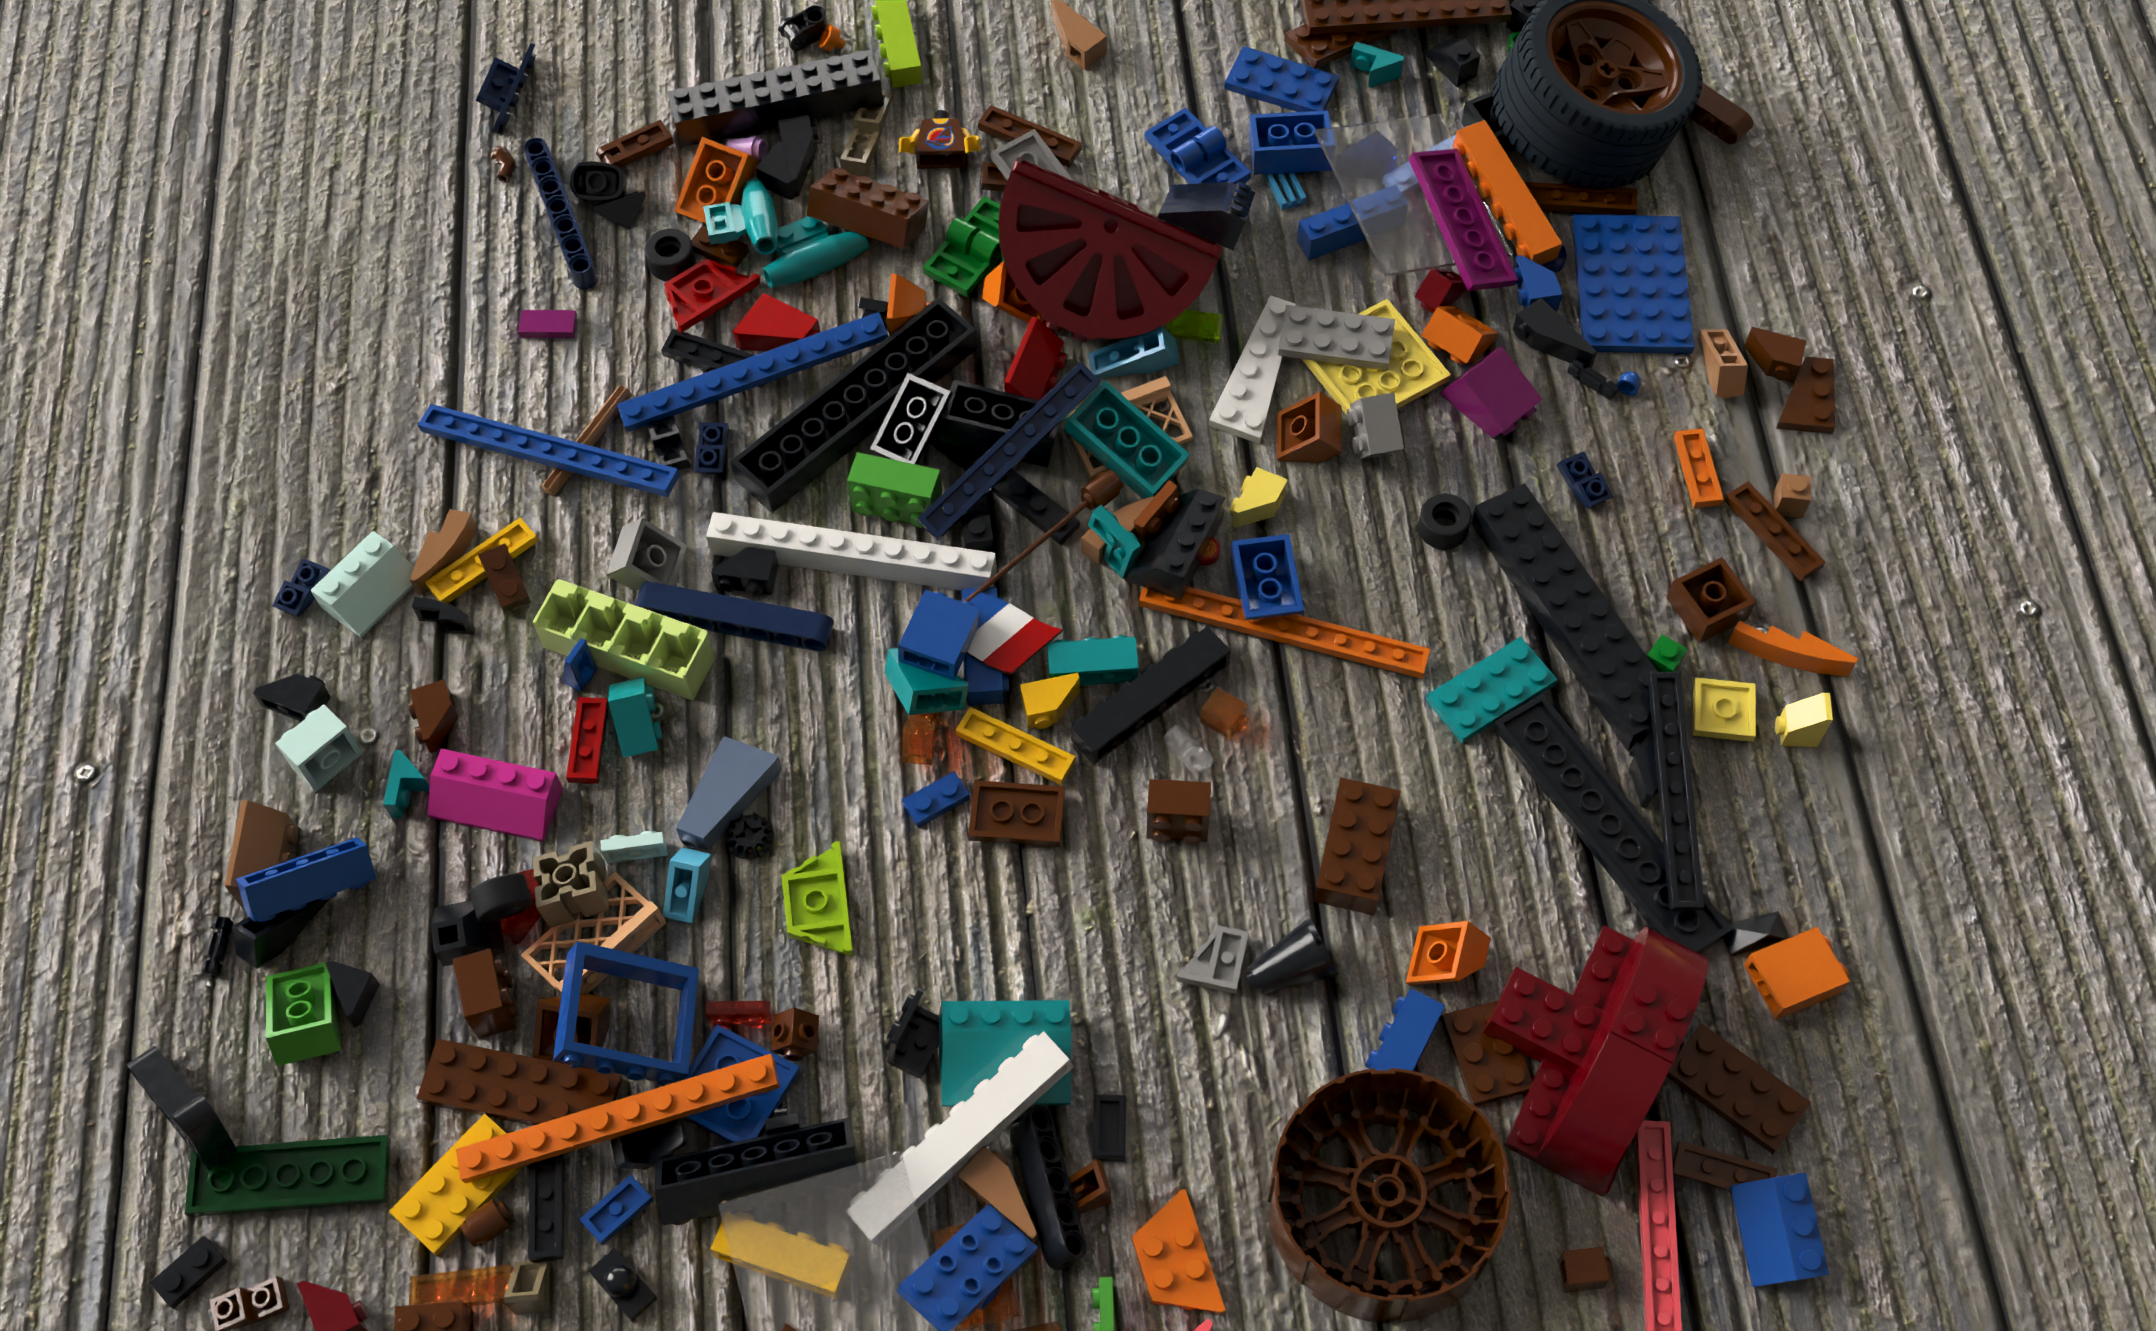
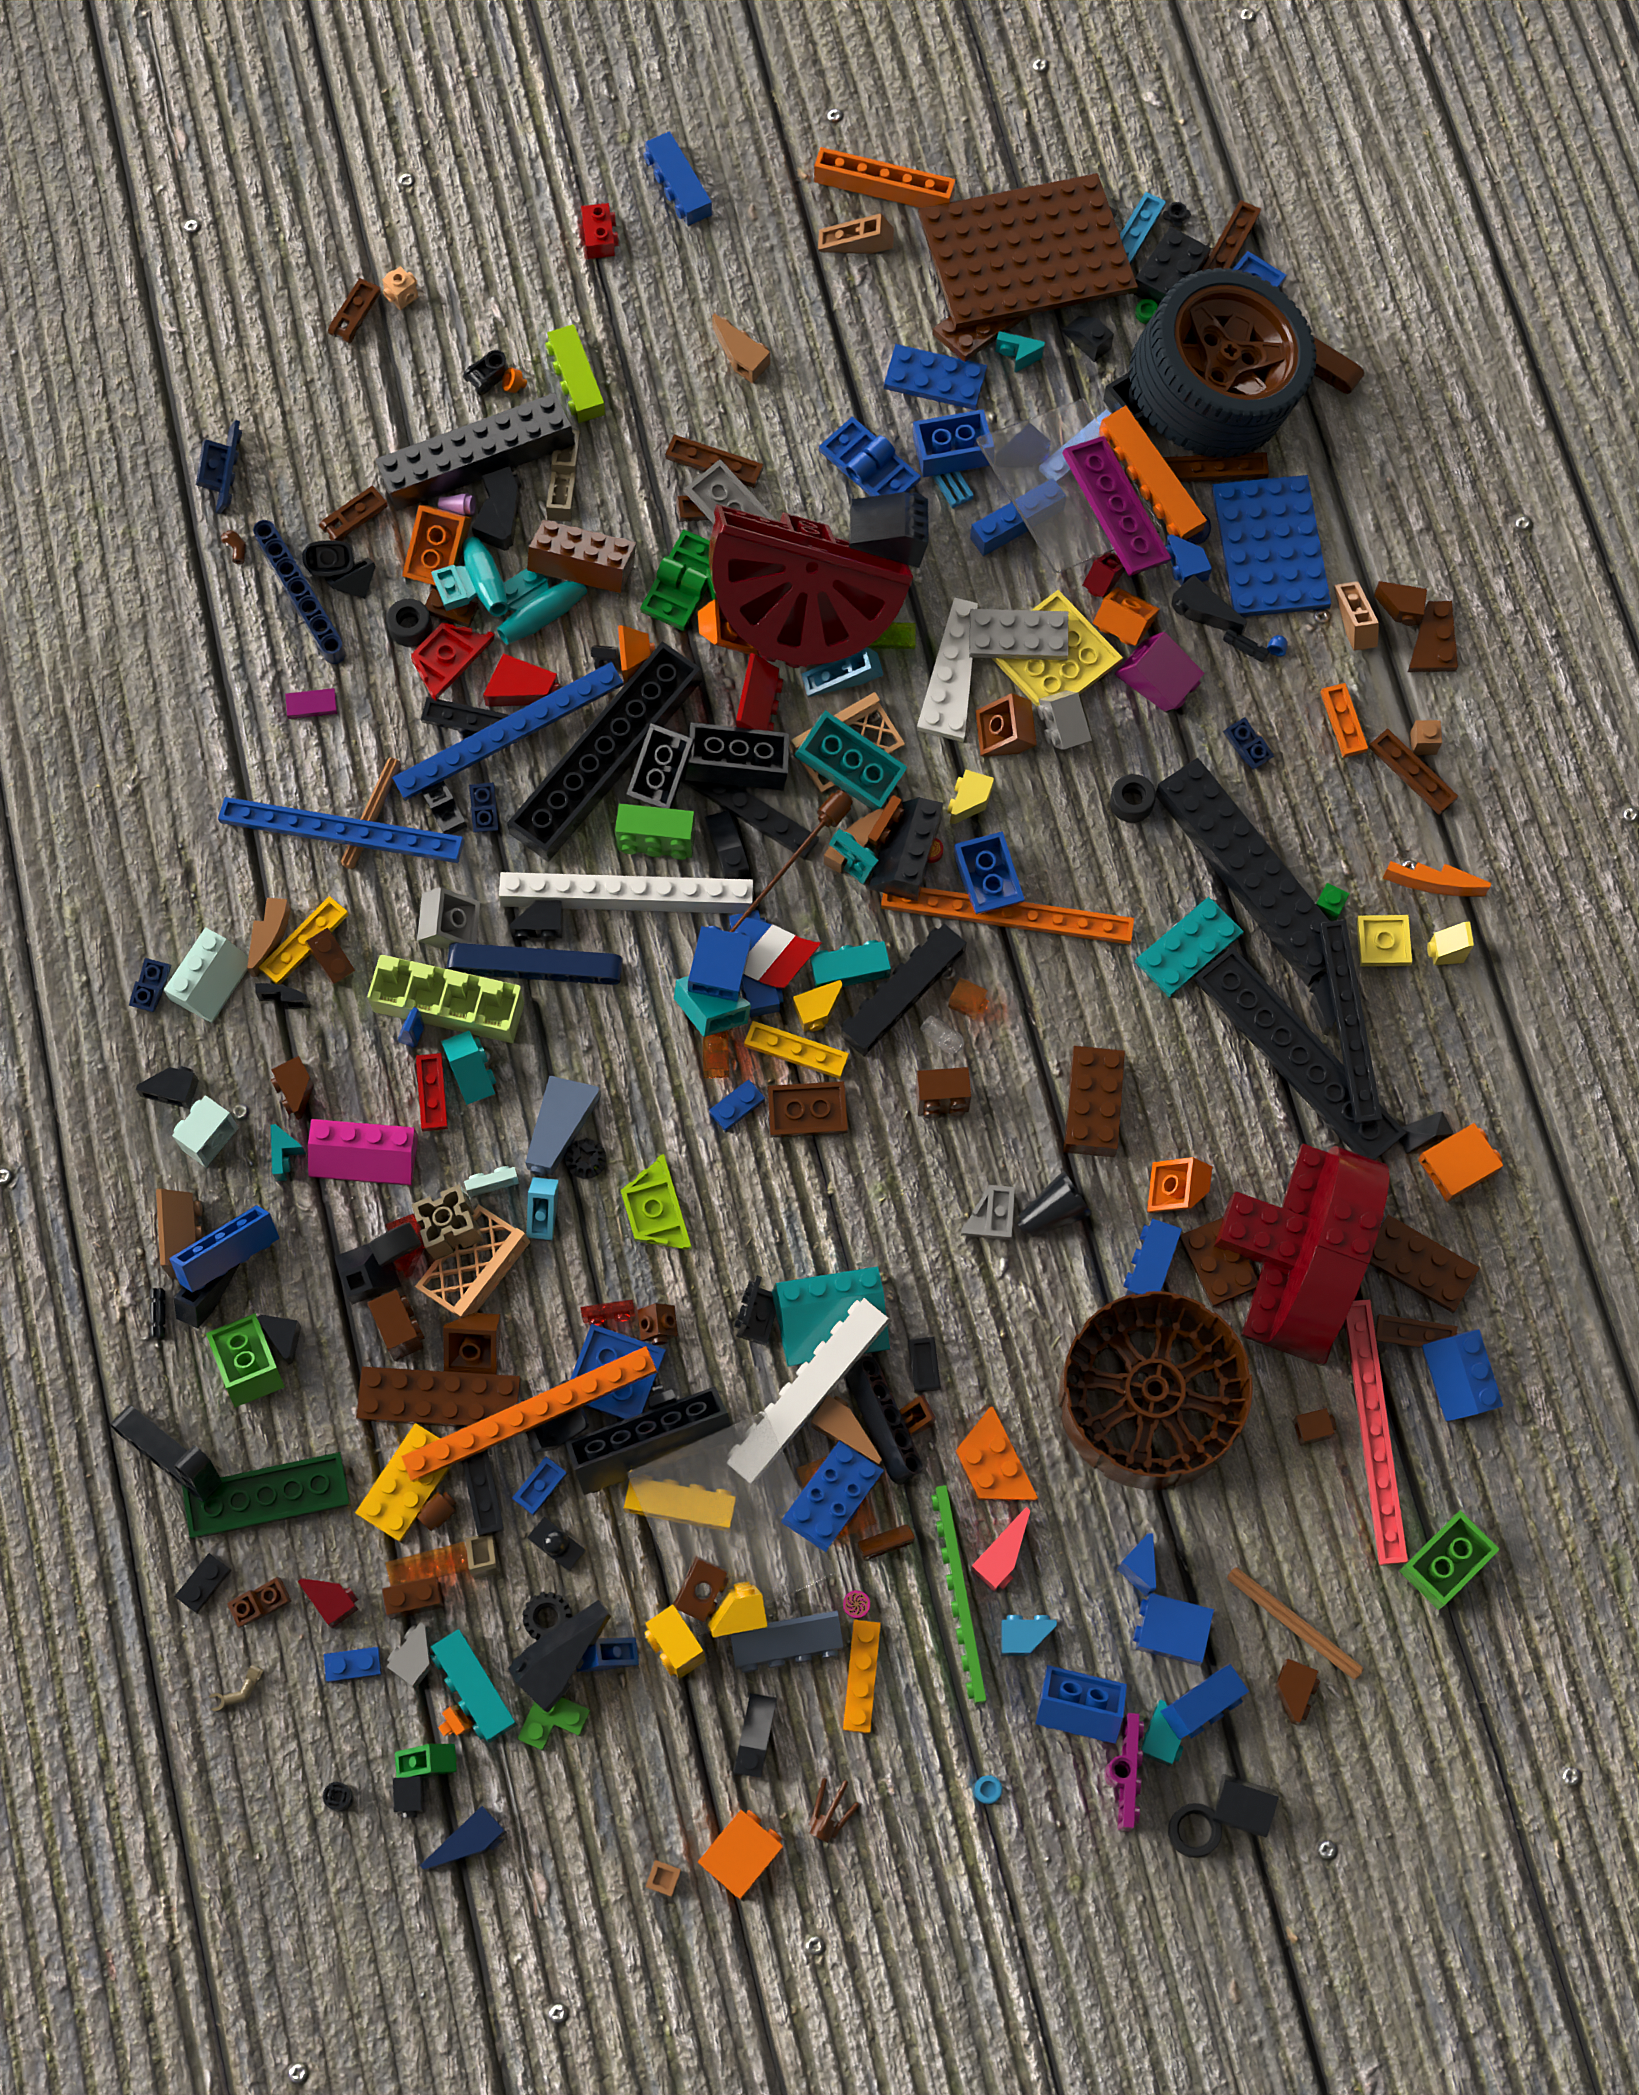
camera: 10 degrees left, 10 degrees up
blue window [553,941,699,1086] -> none
reddish brown torso [899,110,981,169] -> none
dark blue plate [917,362,1101,541] -> none
reddish brown brick [1666,557,1756,643] -> none

